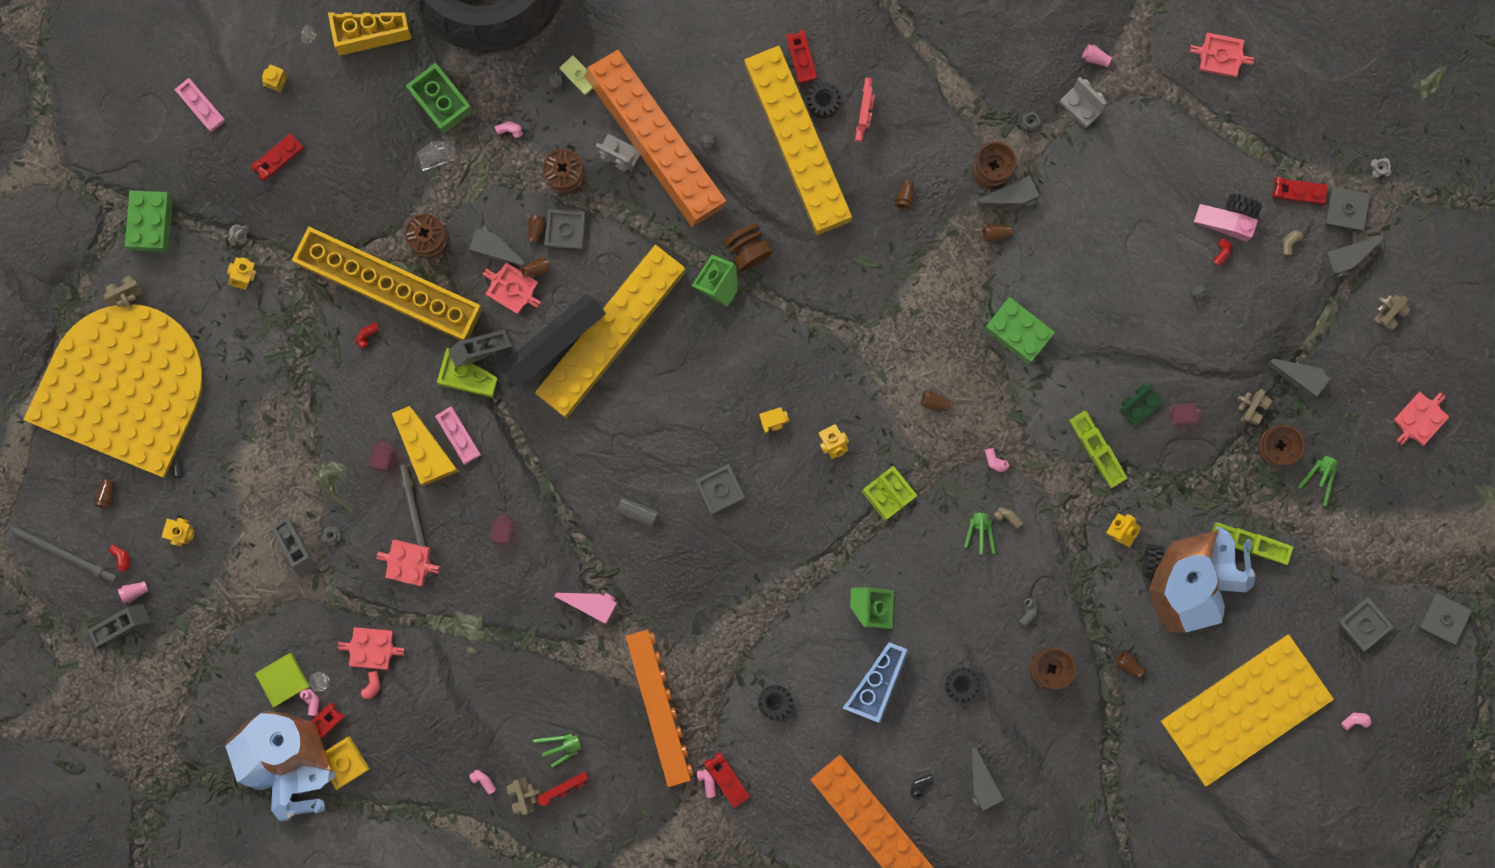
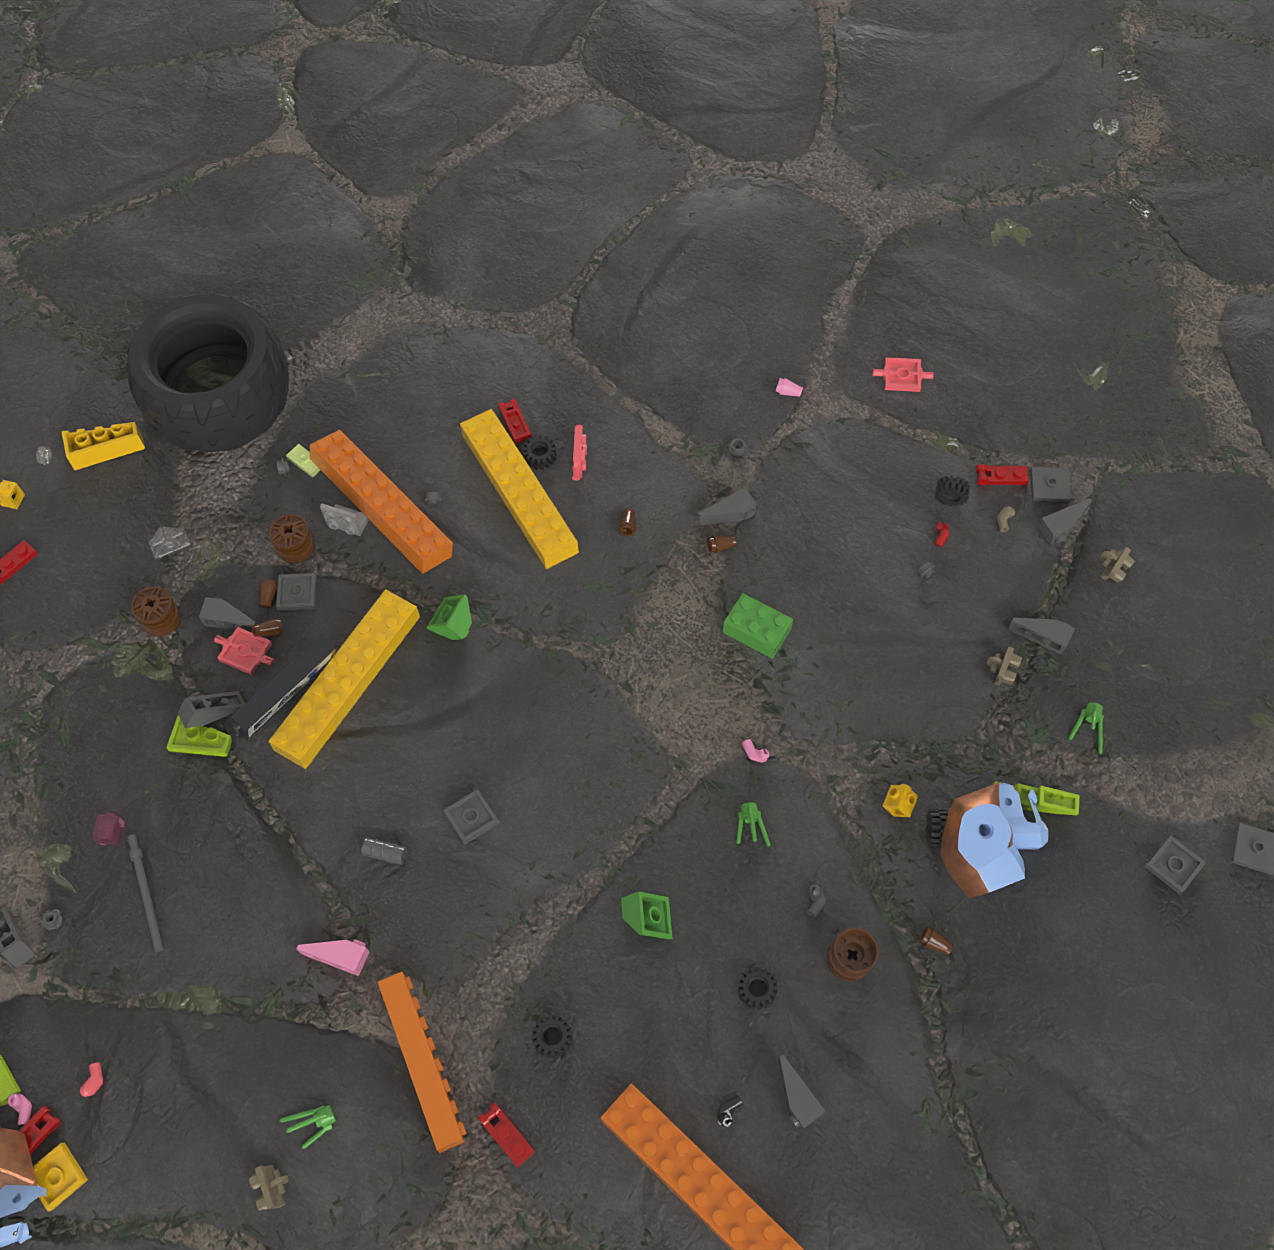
camera: 10 degrees left, 20 degrees down
yellow brick [292,226,483,341] -> none
clear tile [309,672,330,692] -> none
coral plate [338,627,405,670] -> none
red arm [355,323,379,349] -> none
coral plate [376,540,440,586] -> none
yellow wedge [392,406,459,486] -> none
bright green brick [406,63,473,135] -> none
bright pink tile [435,406,481,465] -> none
bright pink arm [469,770,496,794] -> none
clear pink brick [490,515,514,544] -> none
bright pink arm [495,121,523,138] -> none
red plate [538,771,589,806] -> none
bright pink arm [697,769,716,798] -> none
reddish brown wheel [723,223,773,272] -> none
yellow brick [759,407,790,434] -> none
yellow brick [819,424,849,459] -> none
light blue wedge [843,642,909,723] -> none
lime slope [861,466,917,521] -> none
reddish brown cone [920,390,950,412] -> none
reddish brown wheel [972,141,1016,189] -> none
dark tan arm [994,507,1023,528] -> none
light grey bracket [1059,77,1107,128] -> none
lime slope [1068,410,1127,488] -> none
dark green bracket [1119,384,1163,427] -> none
yellow plate [1160,634,1334,787] -> none
clear pink brick [1170,403,1201,426] -> none
bright pink slope [1193,204,1258,242] -> none
reddish brown wheel [1258,425,1304,466] -> none
bright pink arm [1341,713,1372,731] -> none
light grey plate [1371,158,1391,178] -> none
coral plate [1393,392,1449,446] -> none

